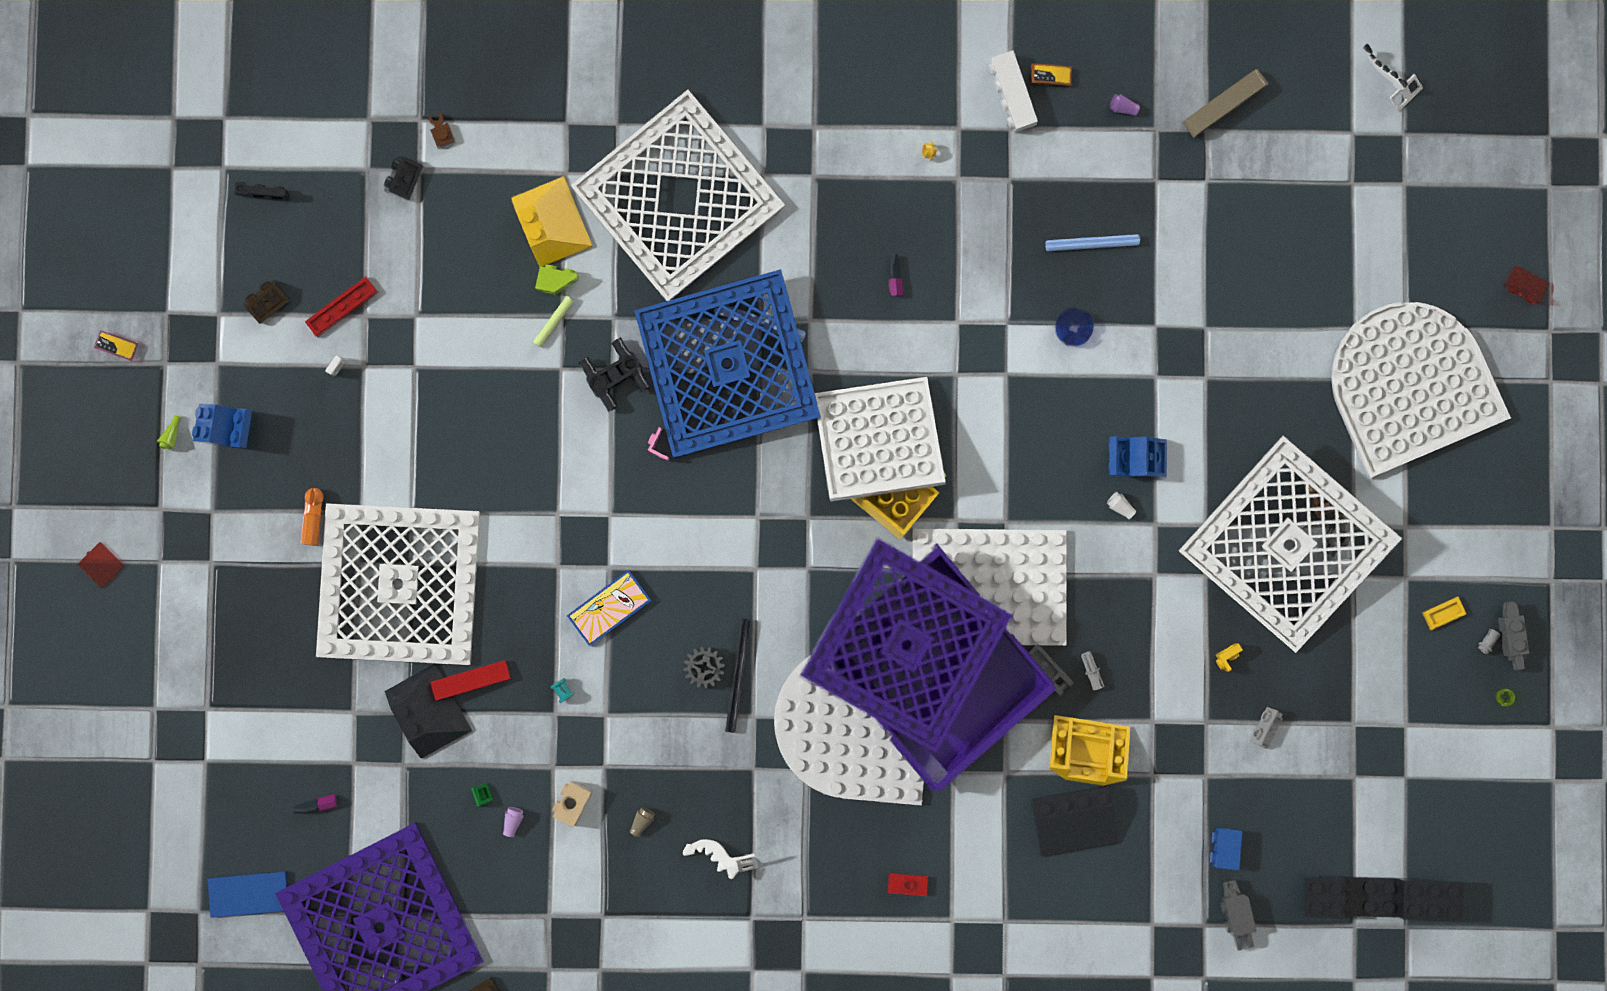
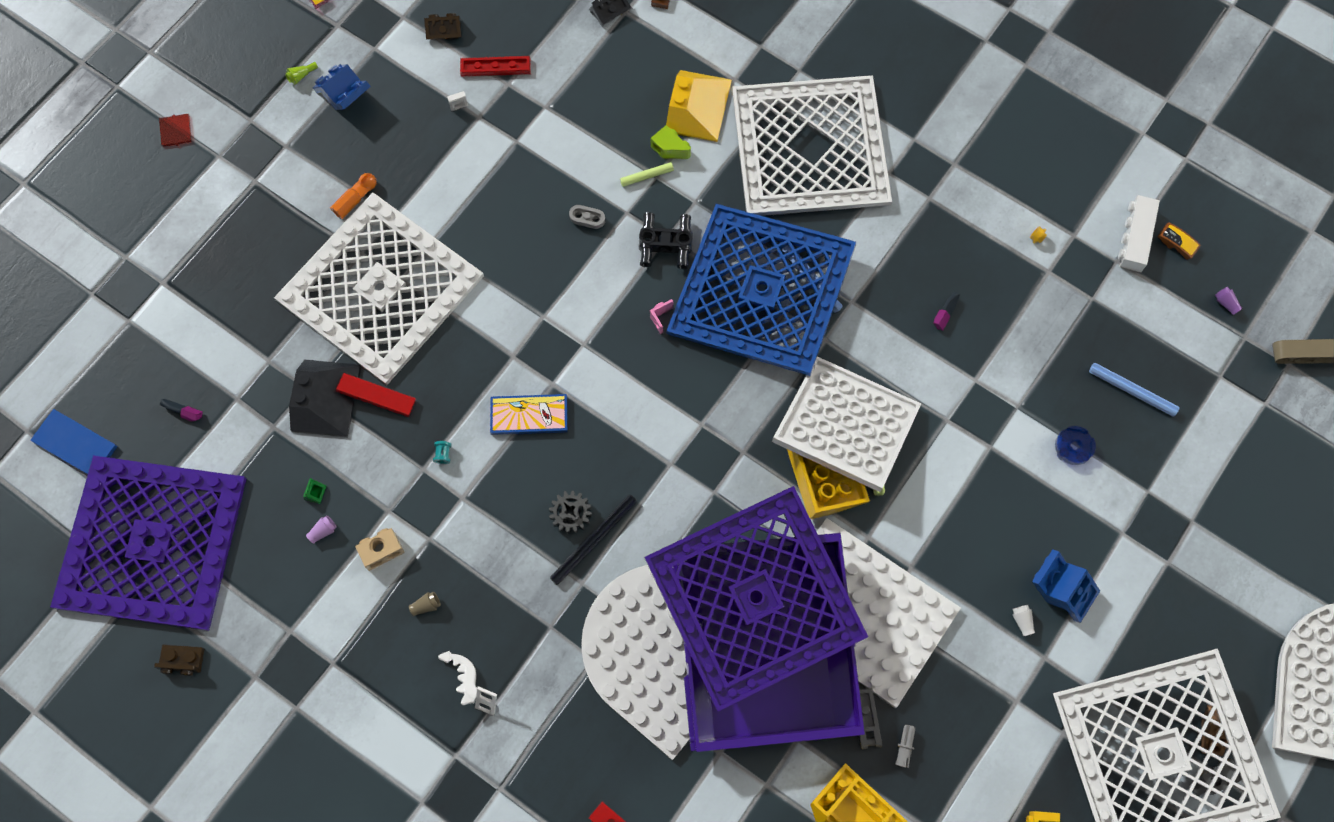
camera: 35 degrees right, 15 degrees down
none -> light grey plate [569,205,605,229]

